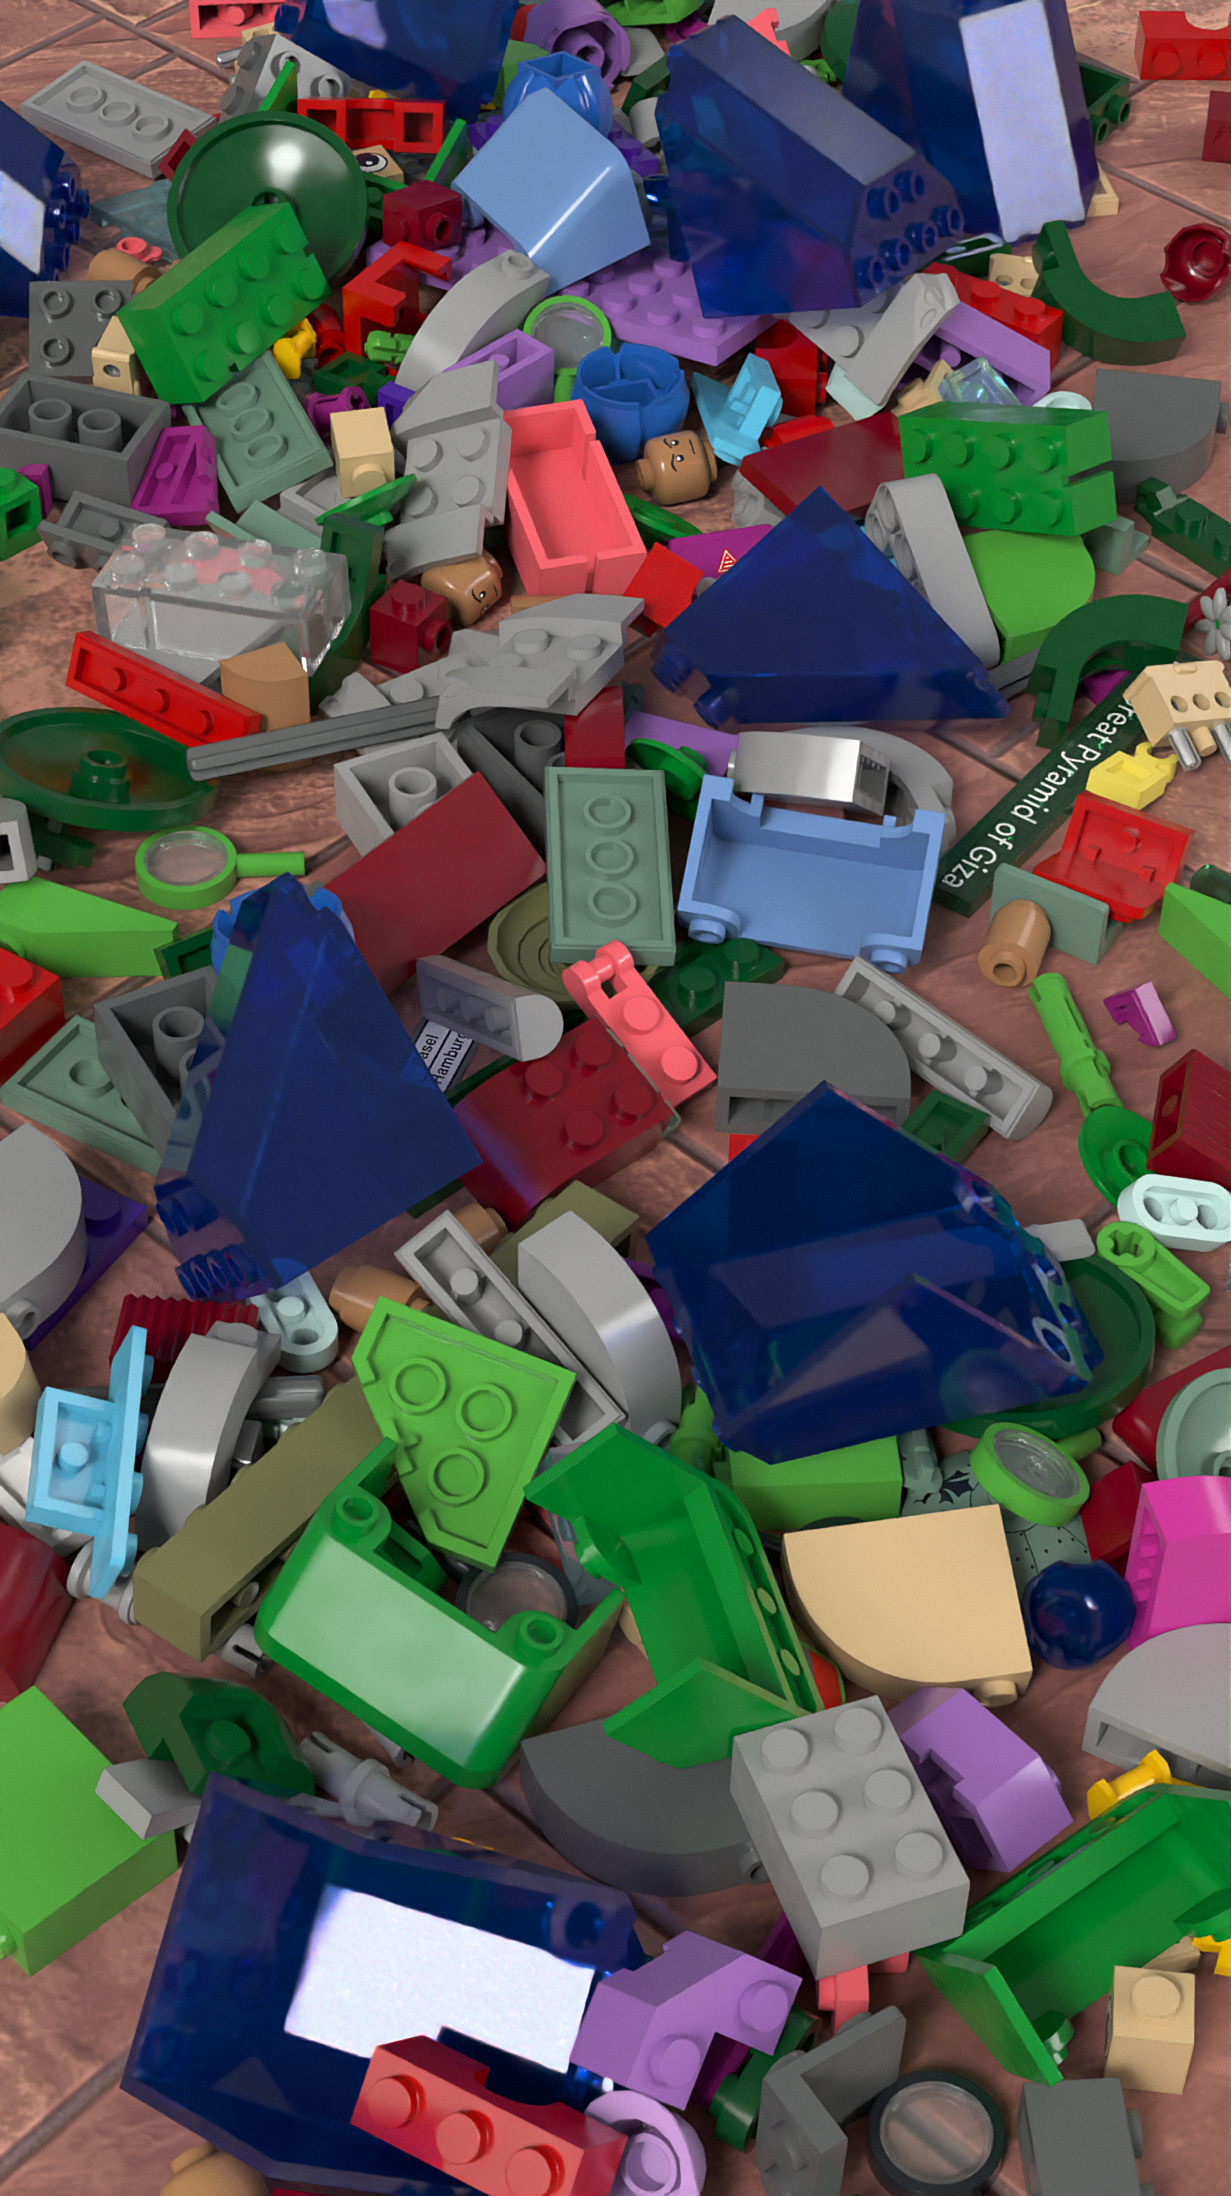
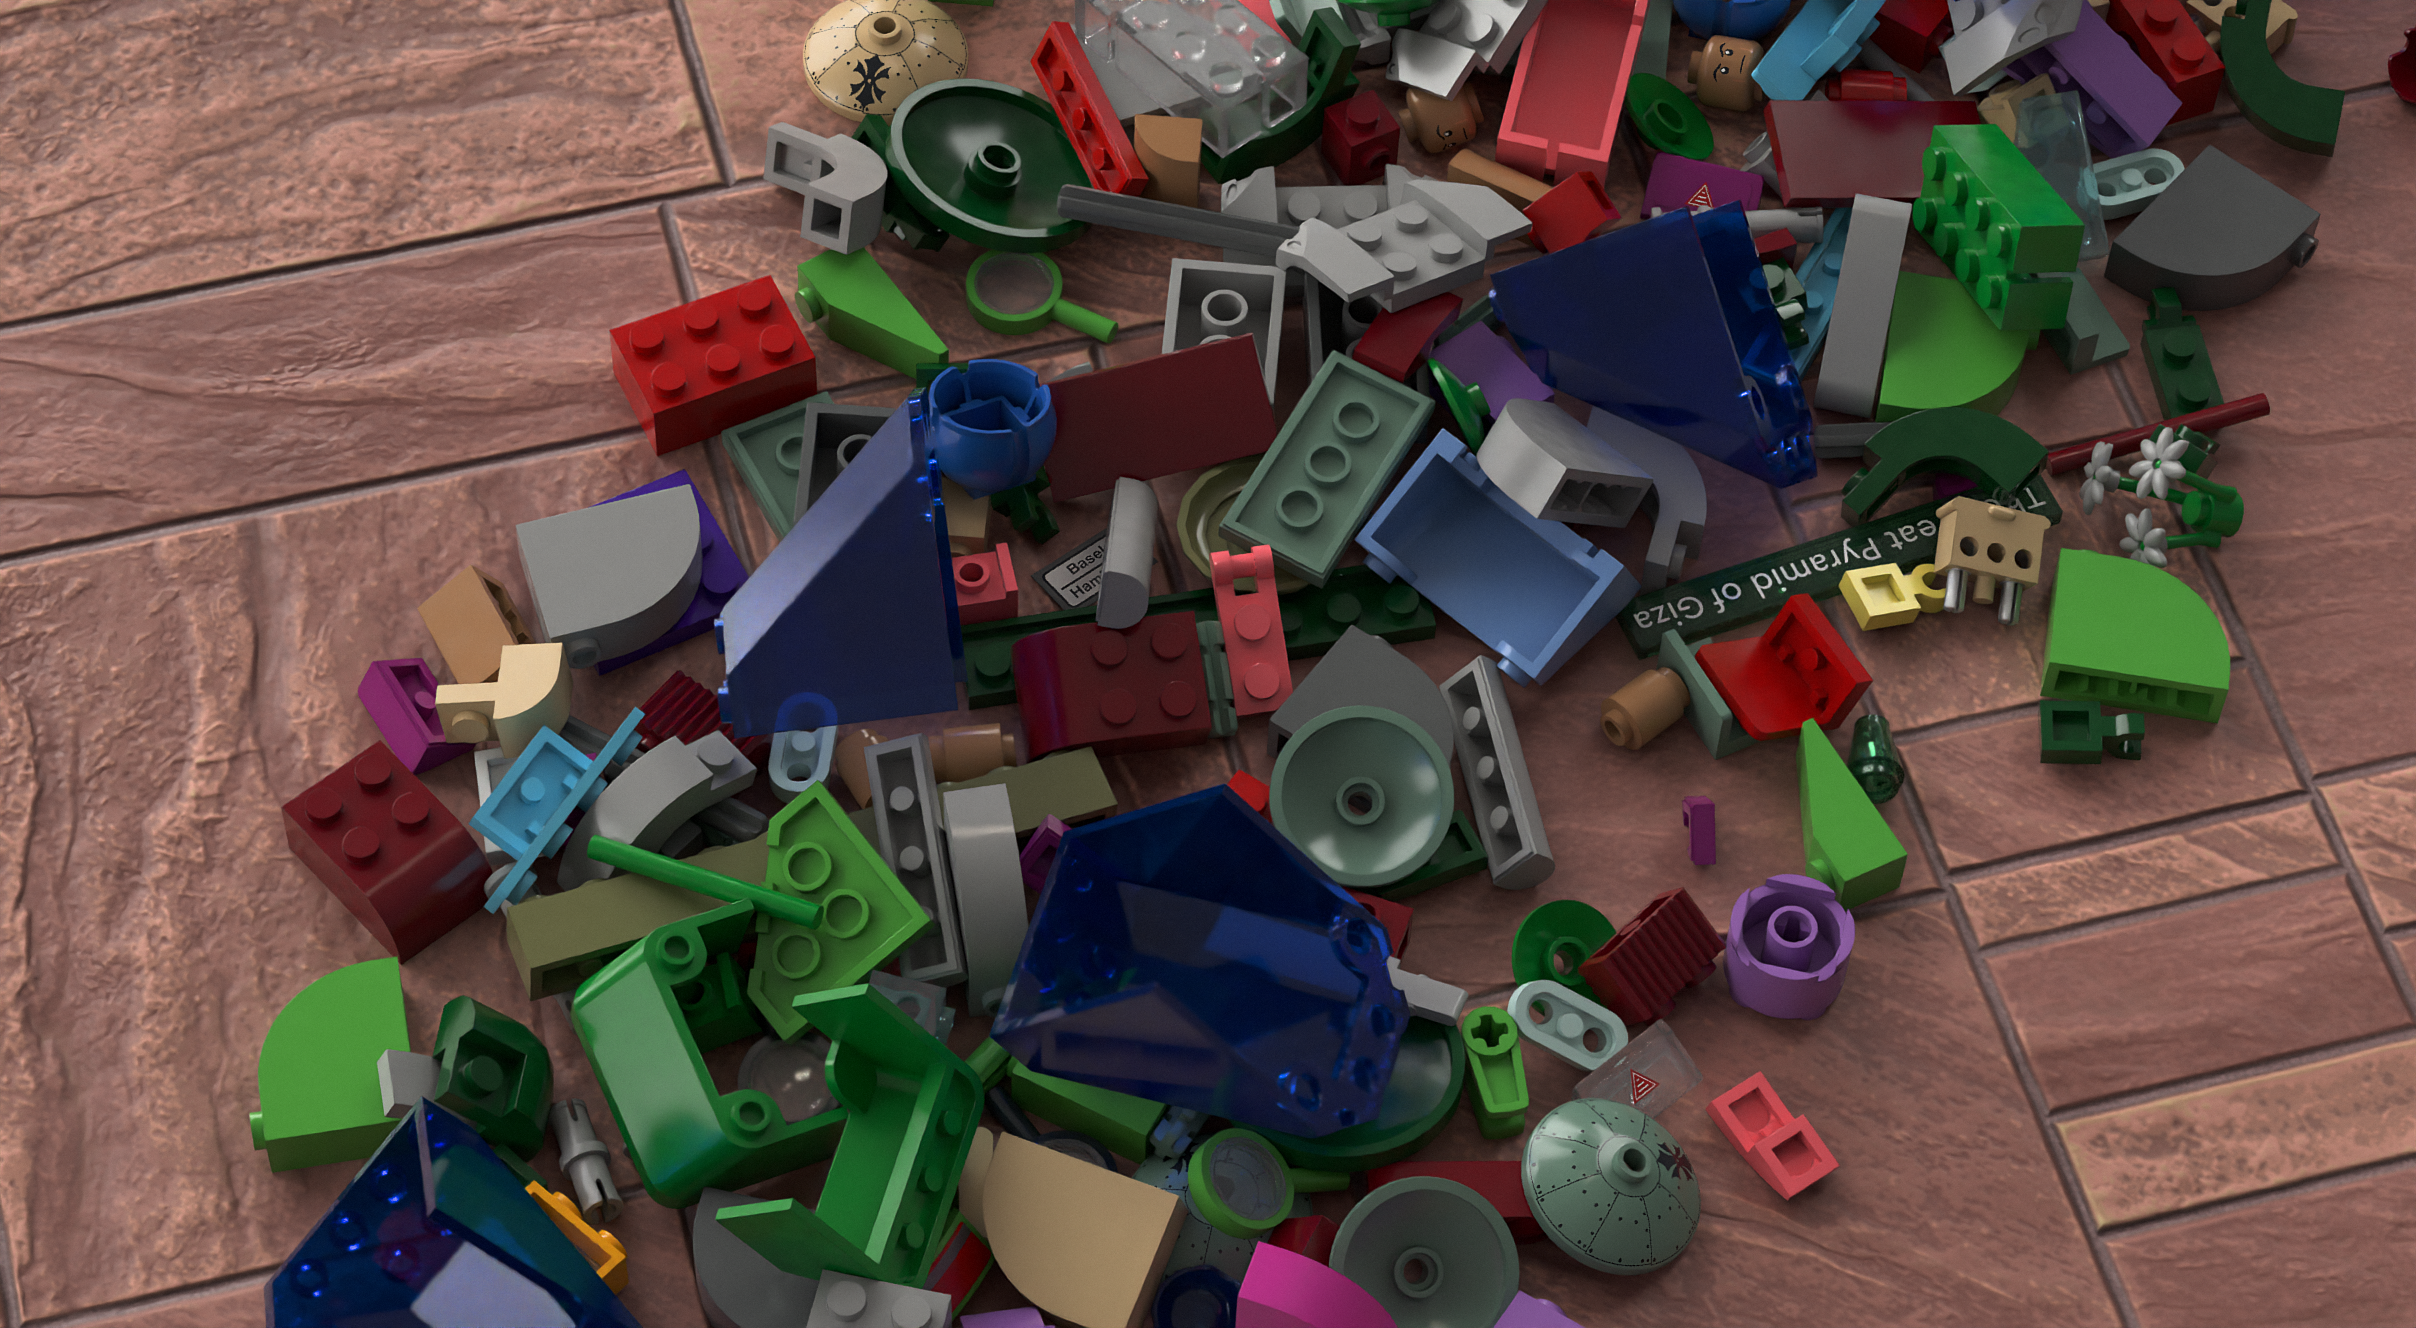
camera: 30 degrees right, 10 degrees up
bright green pin [1028,973,1124,1119] -> none
none -> green bar [587,834,824,930]
none -> sand green dish [1269,705,1454,889]

